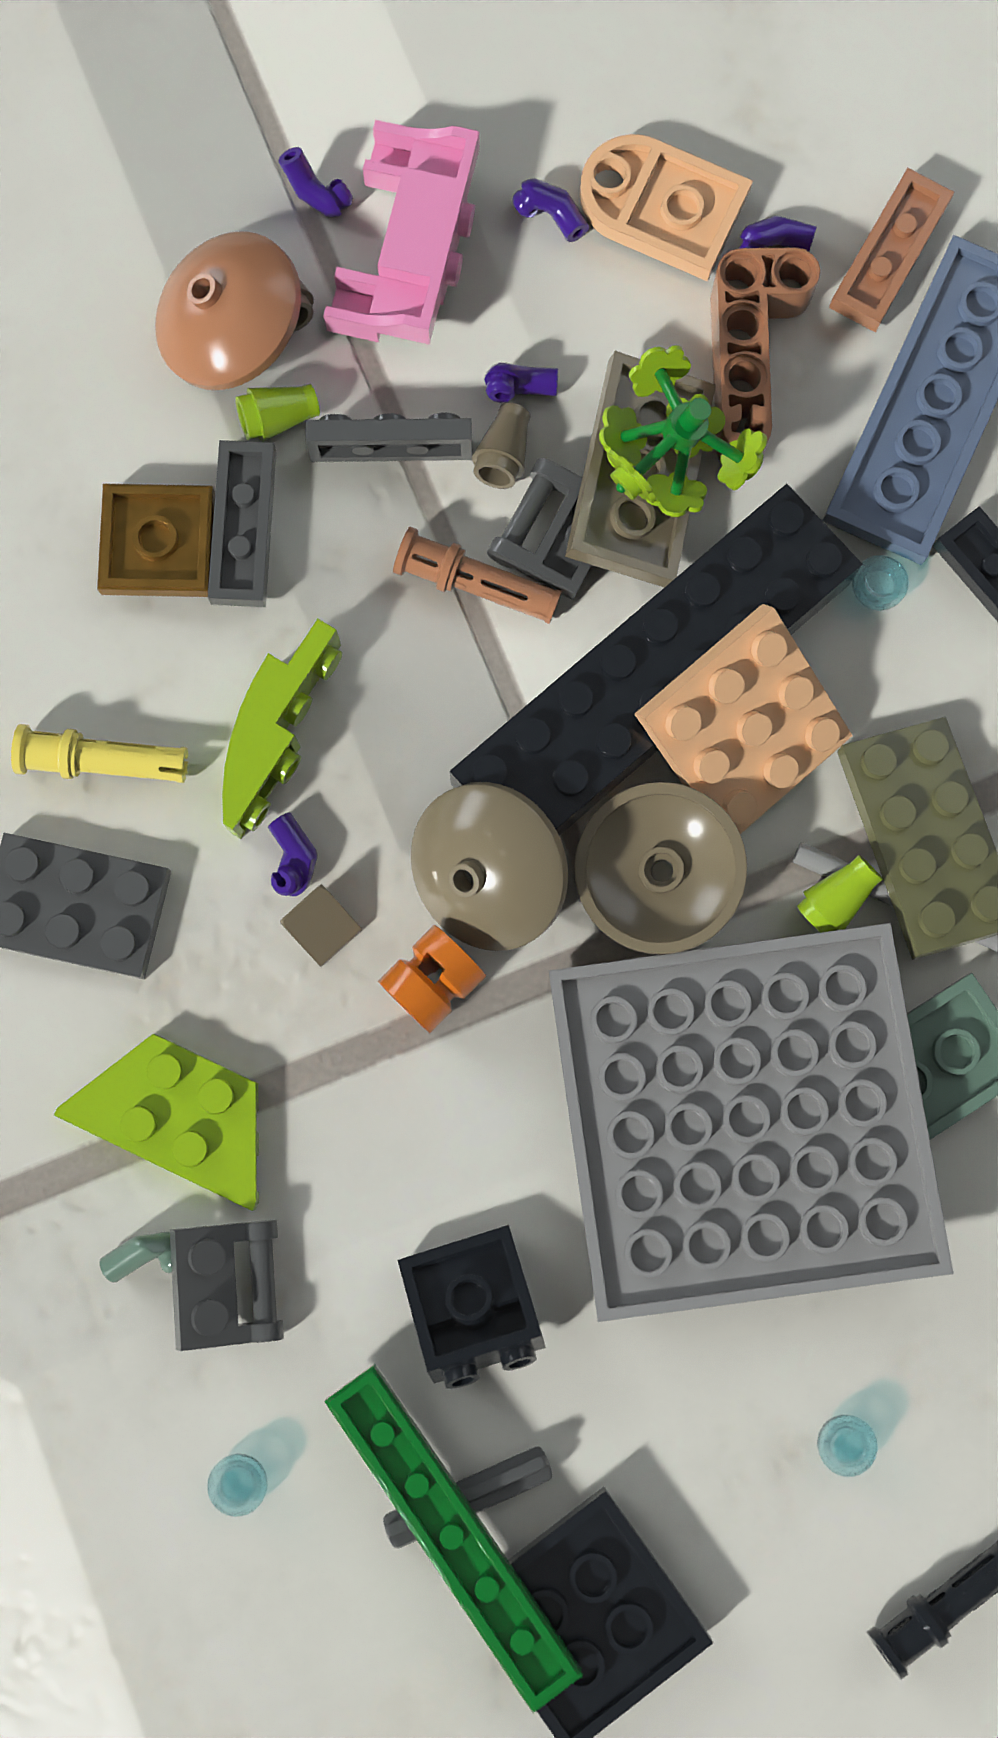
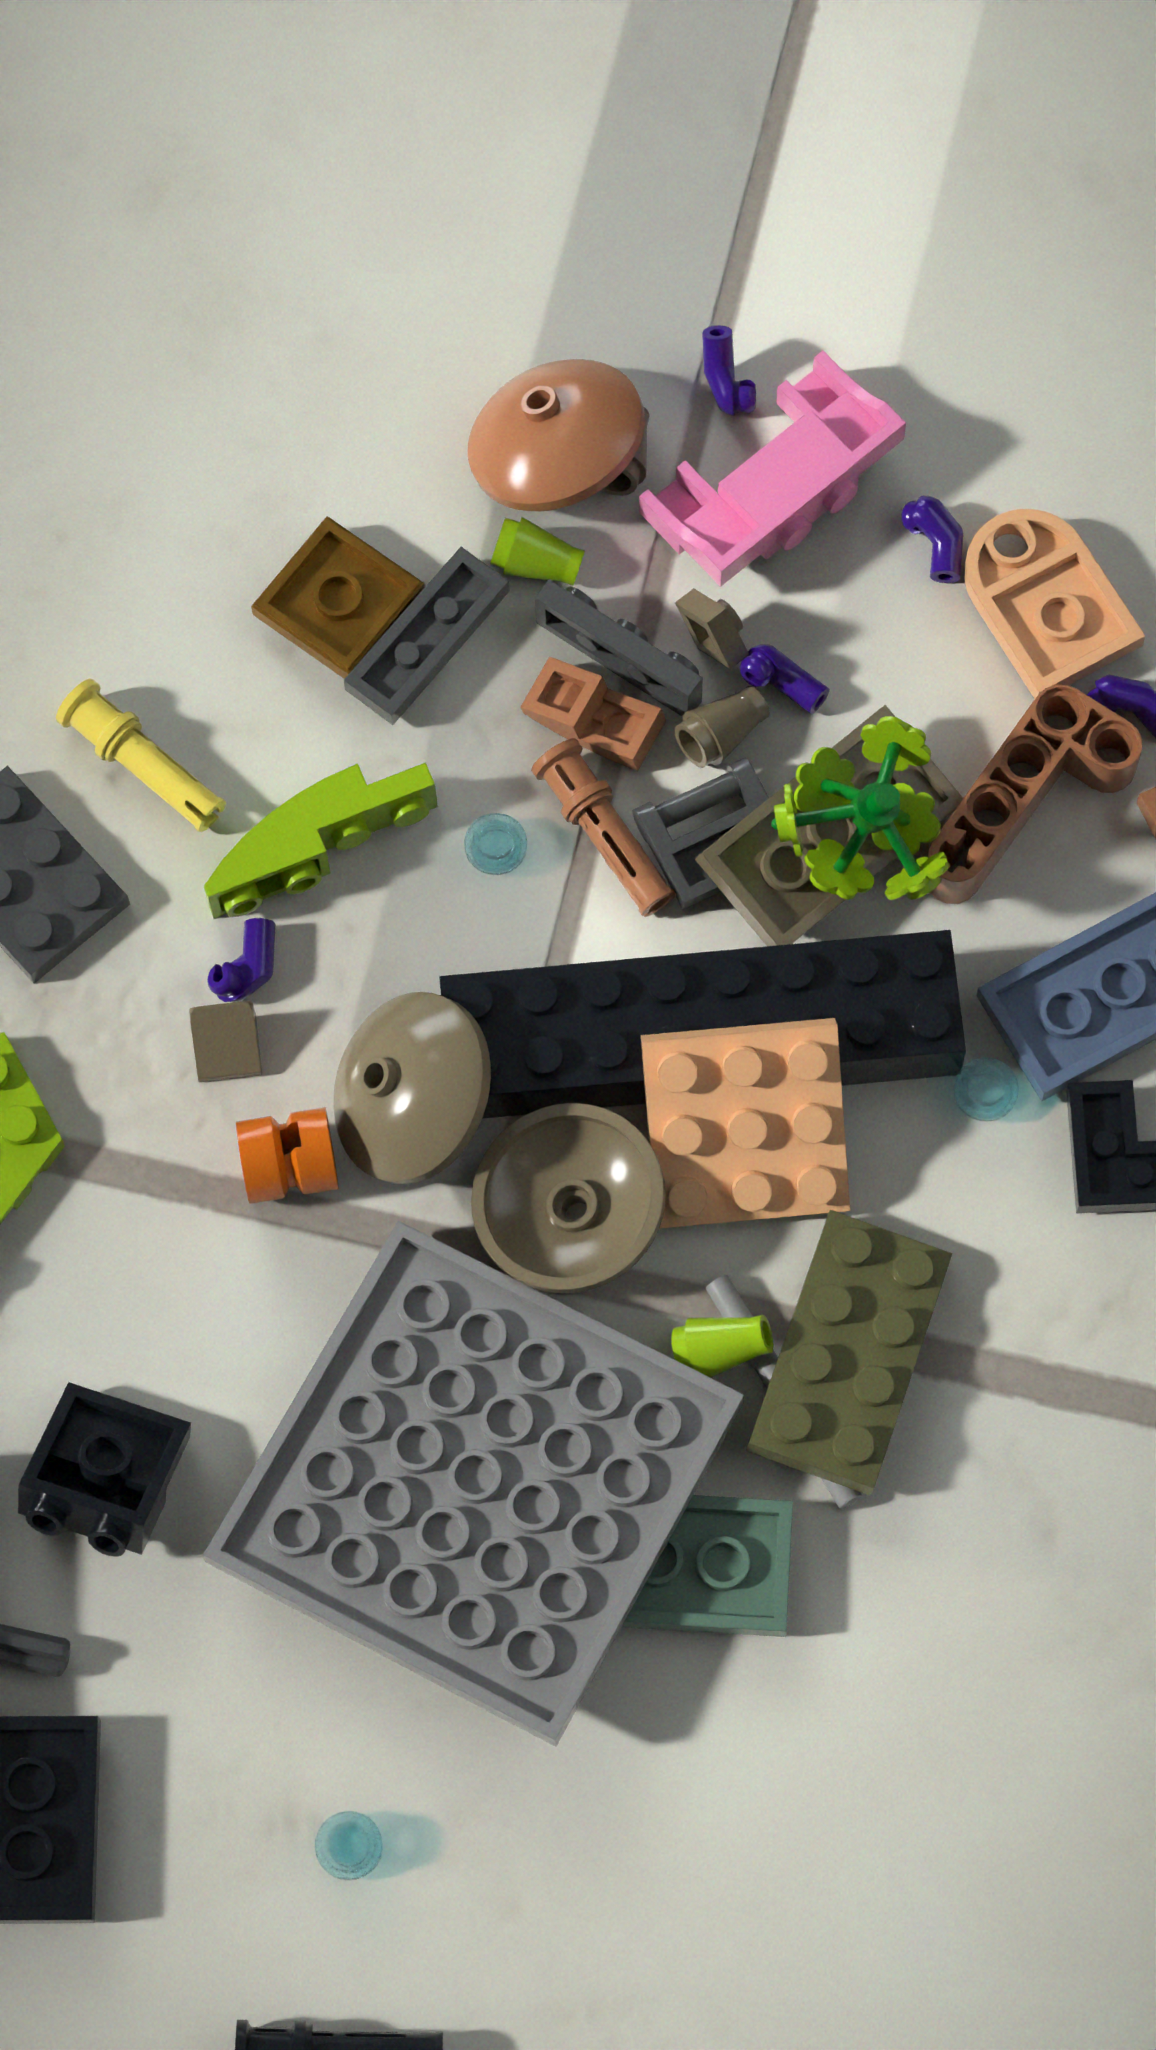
camera: 40 degrees right, 10 degrees down
none -> clear light blue plate [464,813,527,875]
none -> nougat slope [520,657,666,771]
none -> dark tan plate [675,588,749,669]

